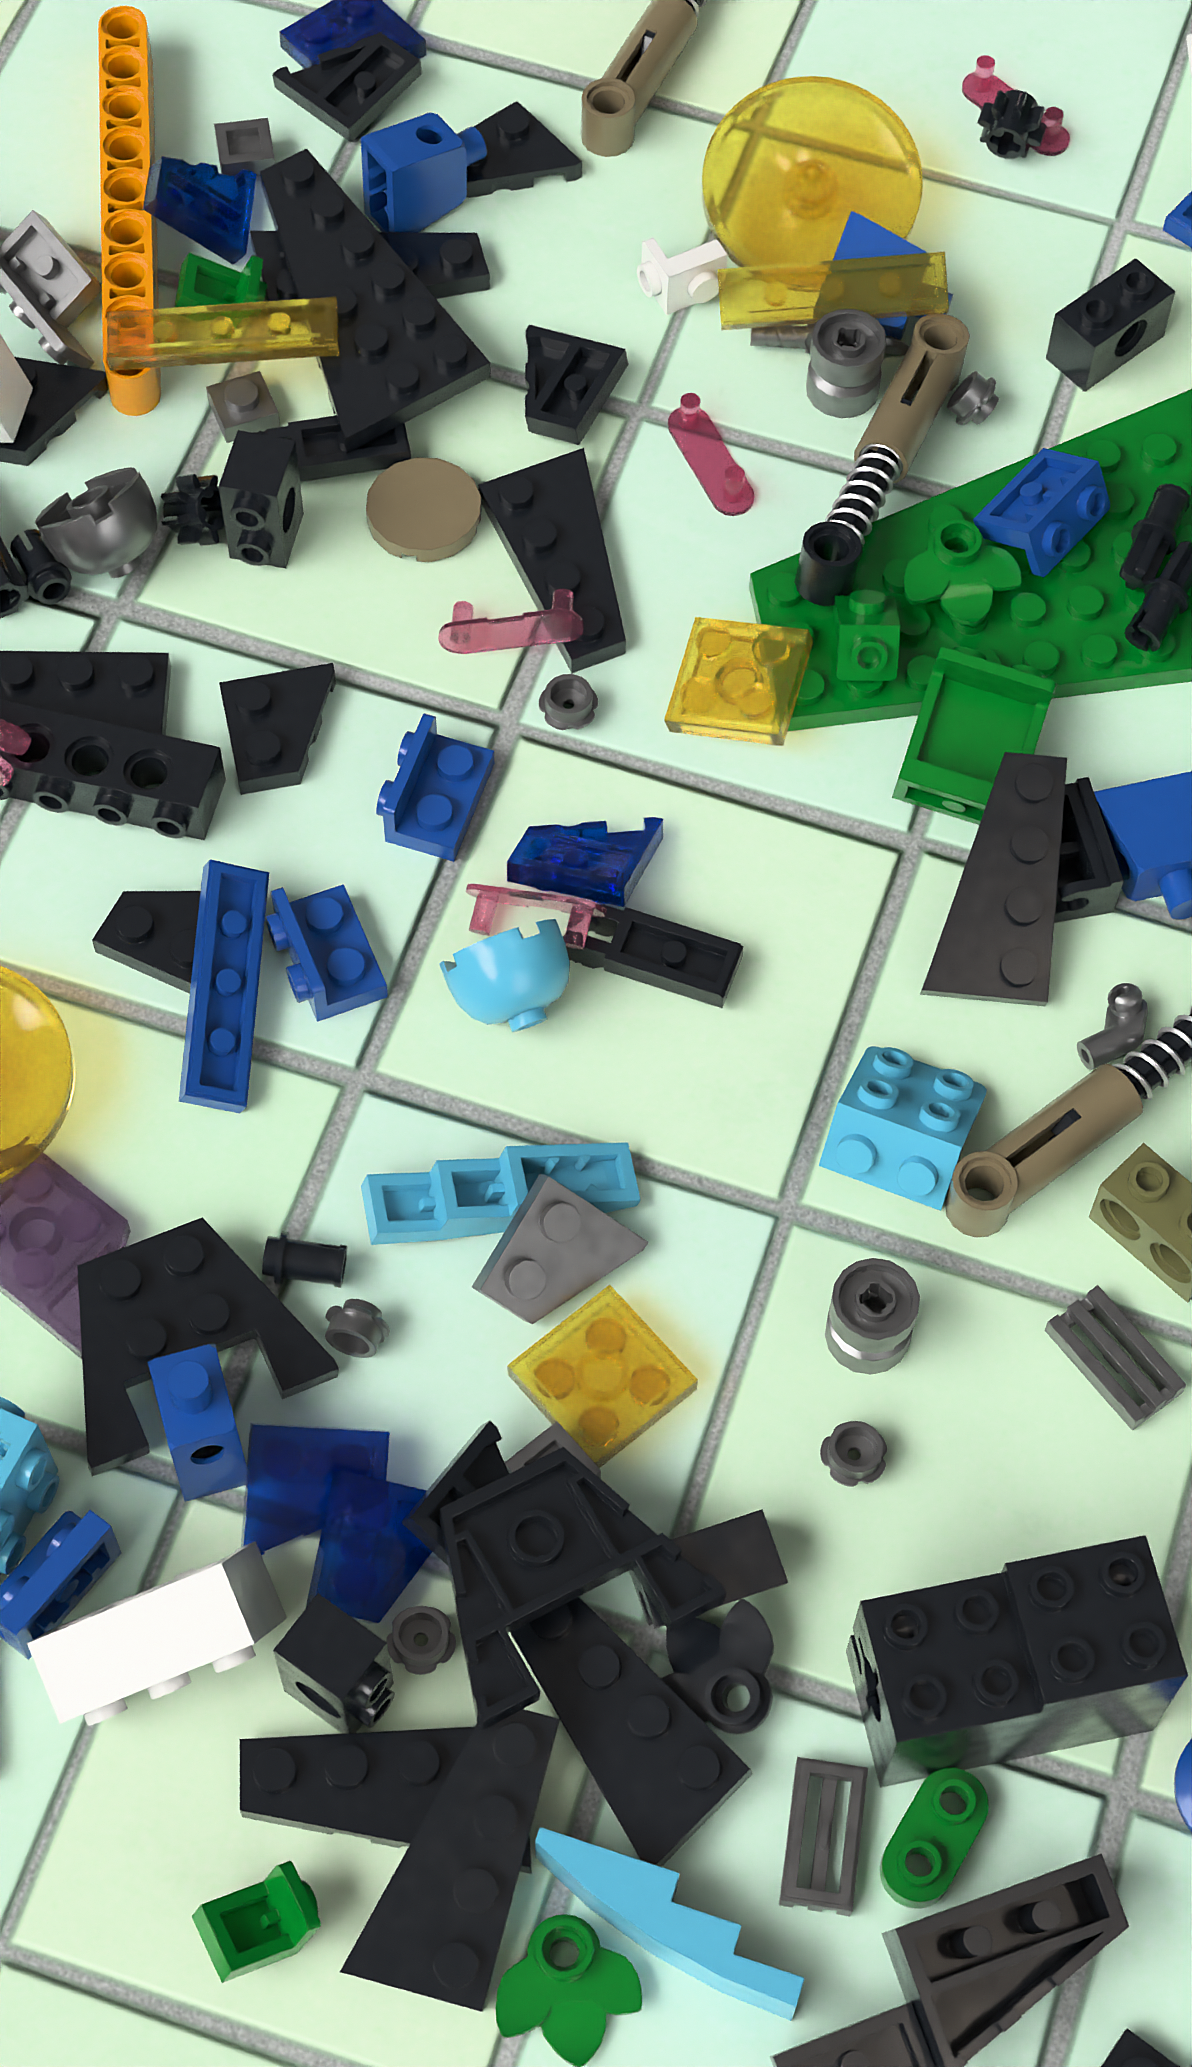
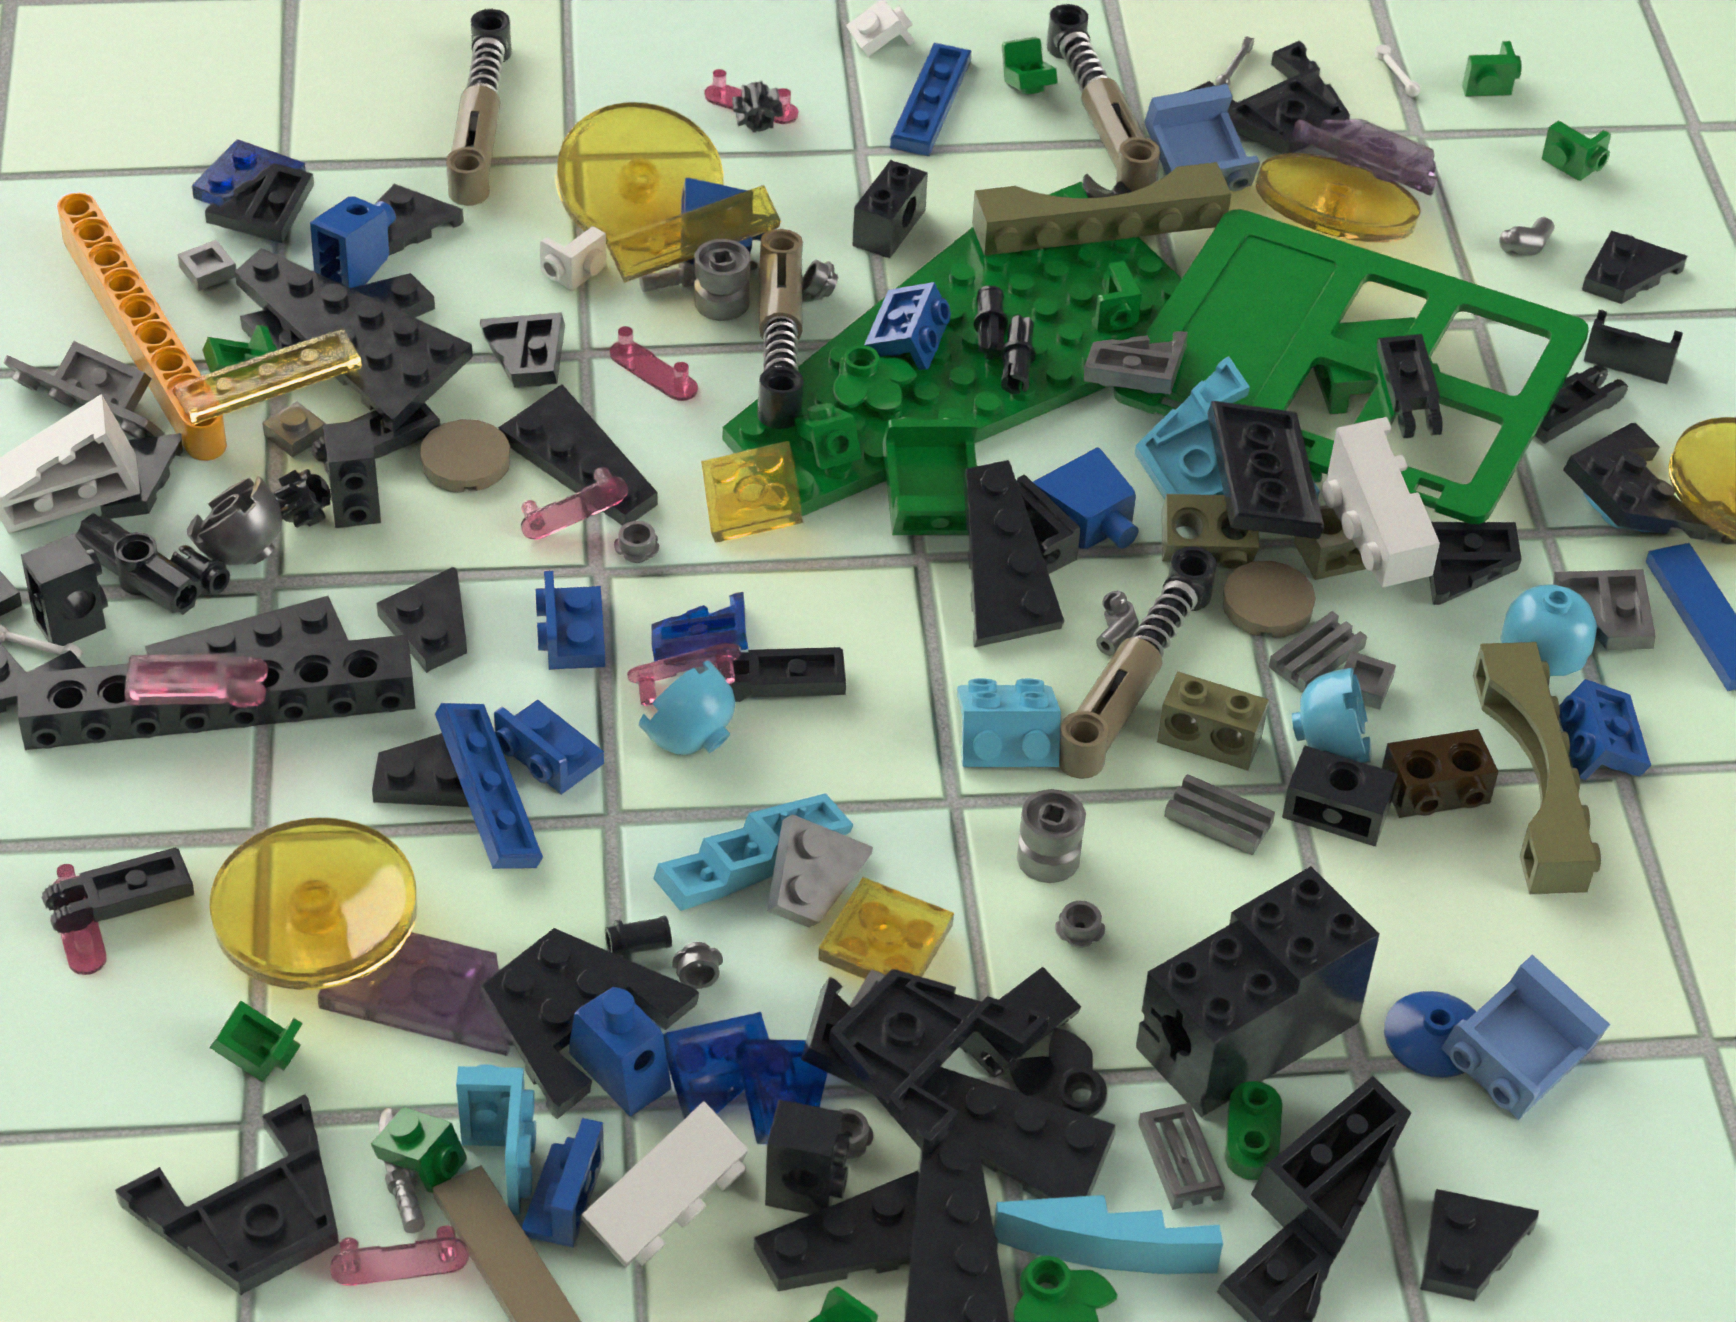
camera: 25 degrees left, 15 degrees down
clear blue wing [143,156,257,265] -> none

